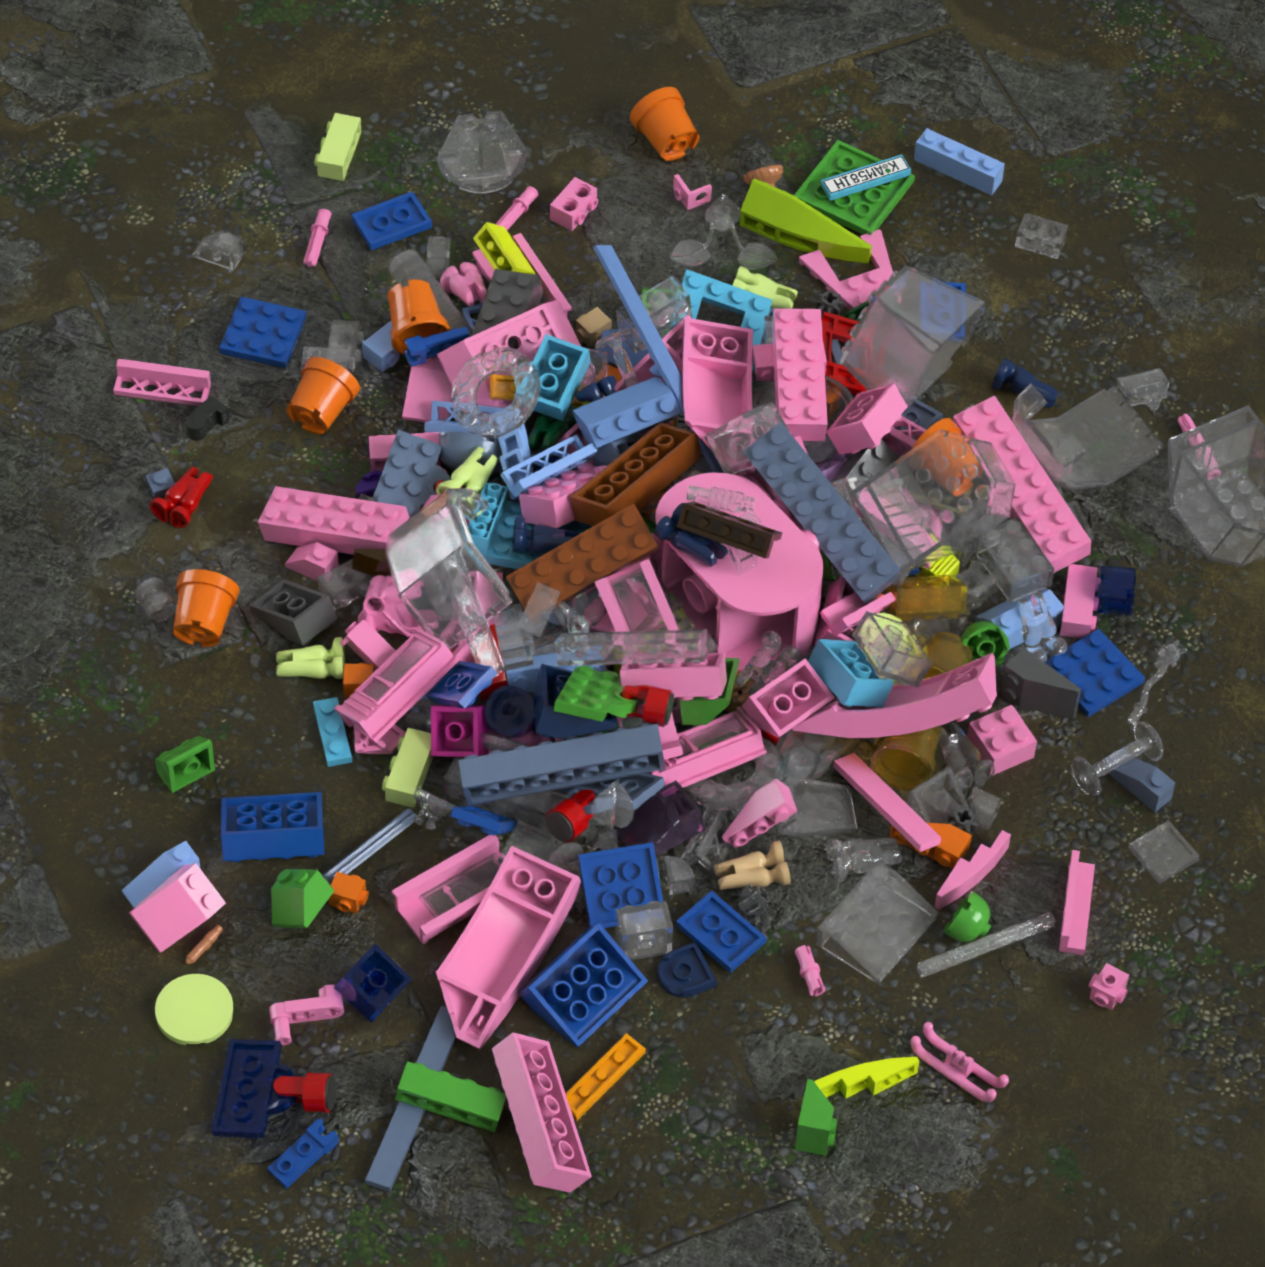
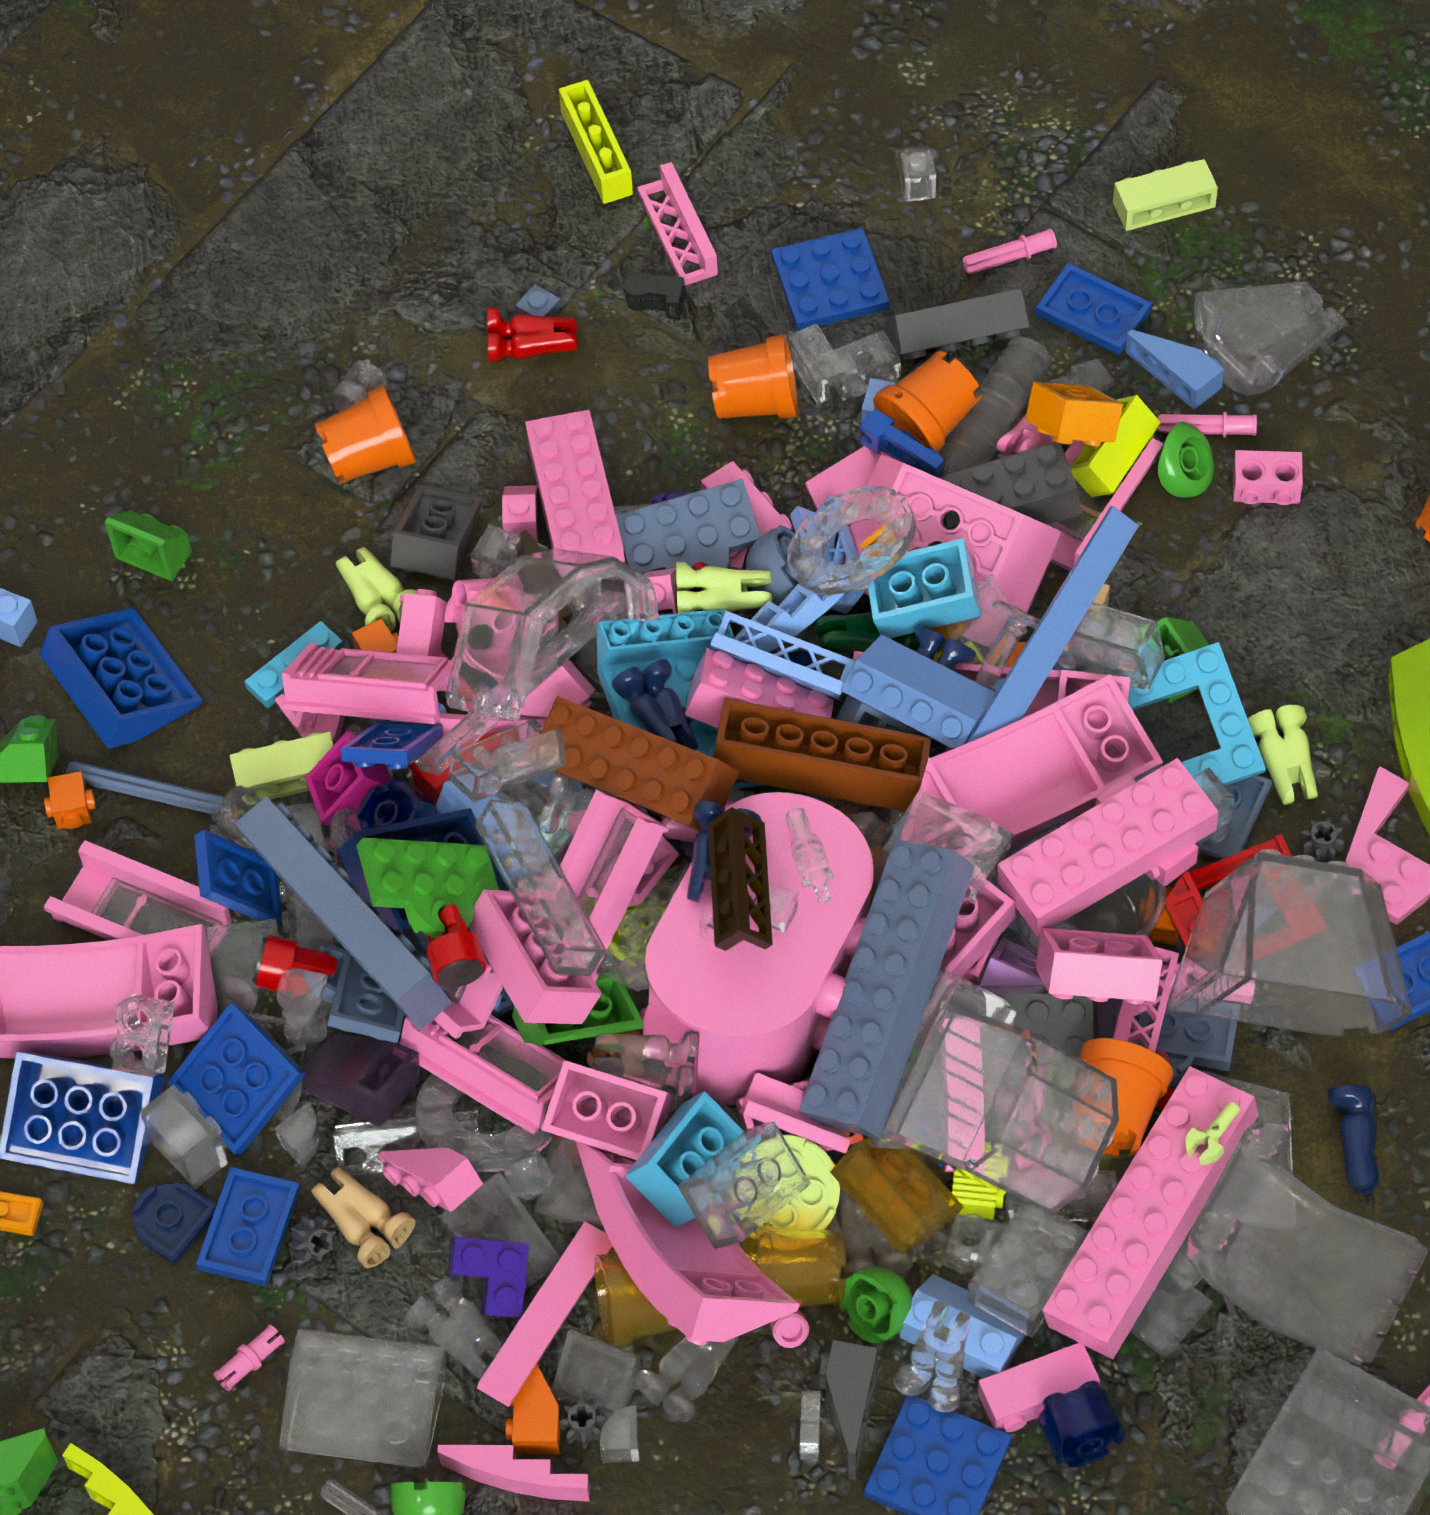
camera: 65 degrees right, 5 degrees up
clear plant [669,193,777,270] -> none
bright pink bracket [673,174,712,210] -> none
bright pink brick [967,705,1037,776] -> none
none -> clear brick [110,994,174,1078]
none -> dark purple brick [447,1236,529,1318]
none -> neon yellow brick [559,80,633,204]
none -> clear beam [800,1390,821,1461]
none -> dark grey brick [885,288,1029,361]
none -> light orange brick [1025,382,1123,446]
none -> medium blue slope [1125,329,1224,410]
none -> bright green hat [1158,422,1214,498]
none -> yellowish green bar [1186,1102,1240,1165]

